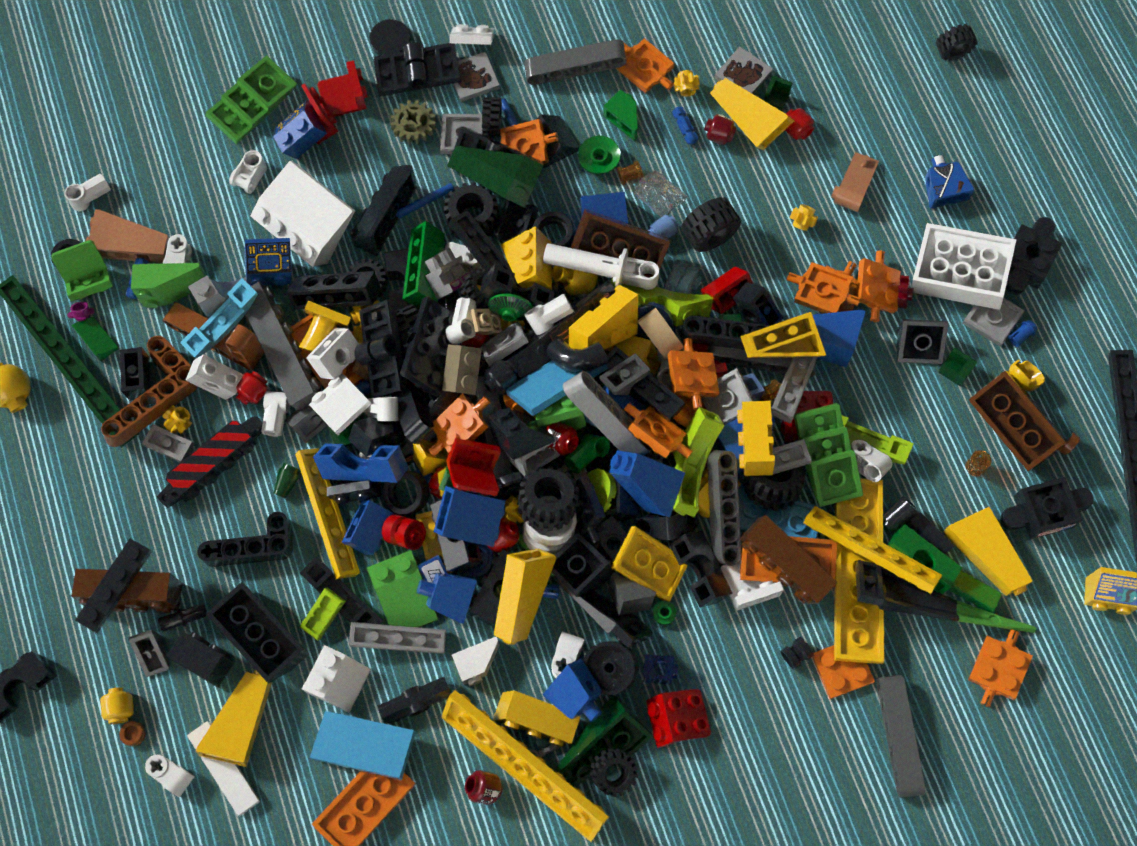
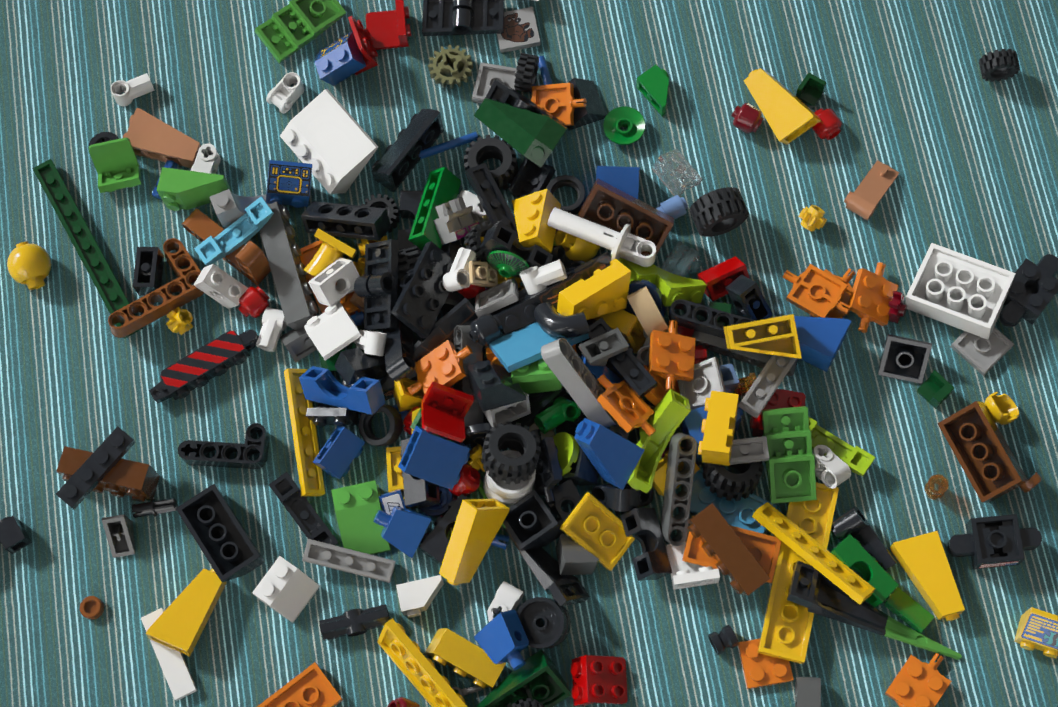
camera: 15 degrees right, 0 degrees up
magenta plate [67,302,95,321] -> none
green slope [71,317,119,361] -> none
yellow head [100,687,134,724] -> none
light grey plate [142,424,195,462] -> none
white piece [145,755,195,797] -> none
black brick [167,631,234,688] -> none
dark green cone [273,463,300,498] -> none
lime plate [300,588,346,641] -> none
dark azure tile [310,711,416,780] -> none
red wheel [382,514,426,550] -> none
dark tan brick [442,344,482,395] -> none
dark grey beam [524,39,627,85] -> none
red head [546,422,579,455] -> none
orange plate [616,38,675,94] -> none
clear orange bush [617,160,643,185] -> none
clear blue brick [643,654,678,685] -> none
green plate [653,601,676,625] -> none
blue axle [672,107,698,145] -> none
yellow gear [674,70,700,97] -> none
tile [714,47,773,94] -> none
blue torso [925,155,974,209] -> none
blue pin [1008,320,1038,348] -> none

